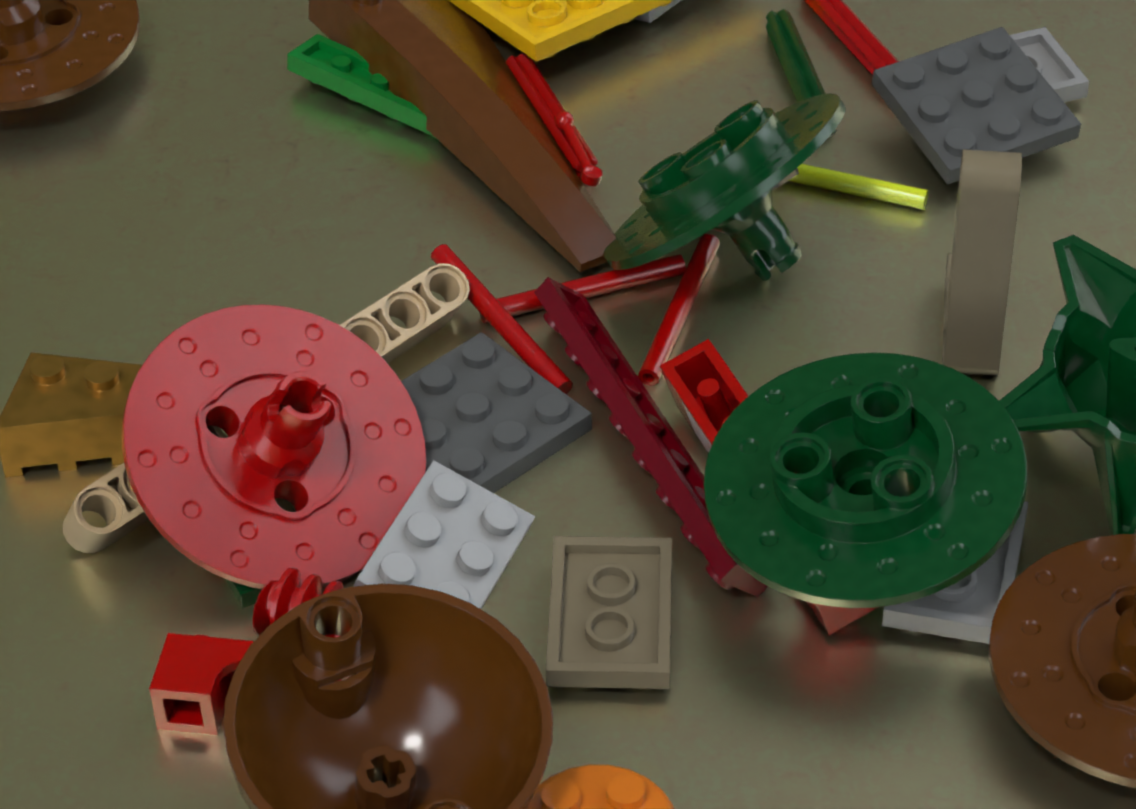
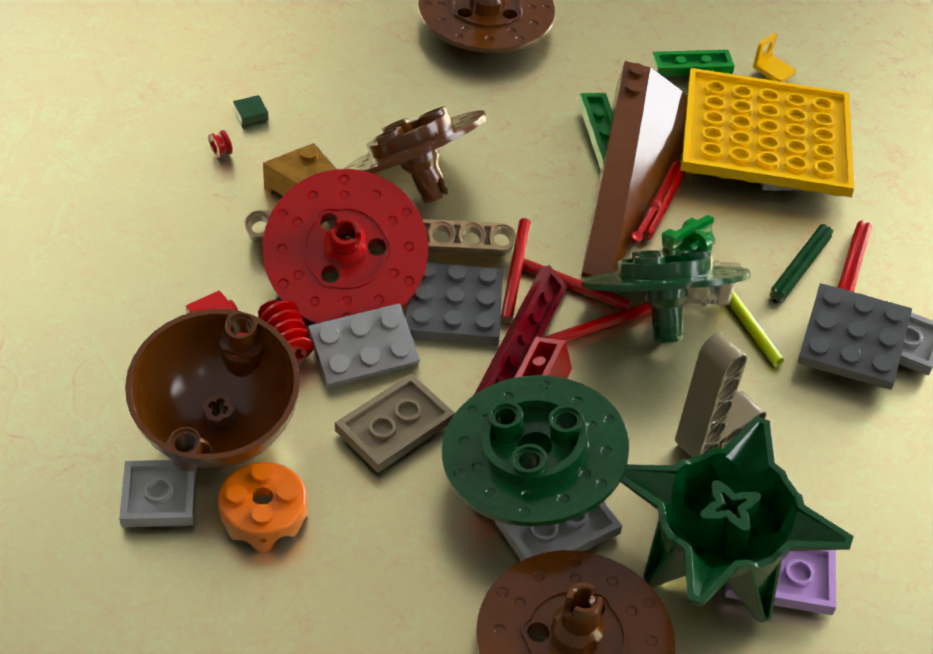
camera: 40 degrees right, 5 degrees up
none -> reddish brown piece [343,106,487,203]
none -> green hips [662,215,715,255]

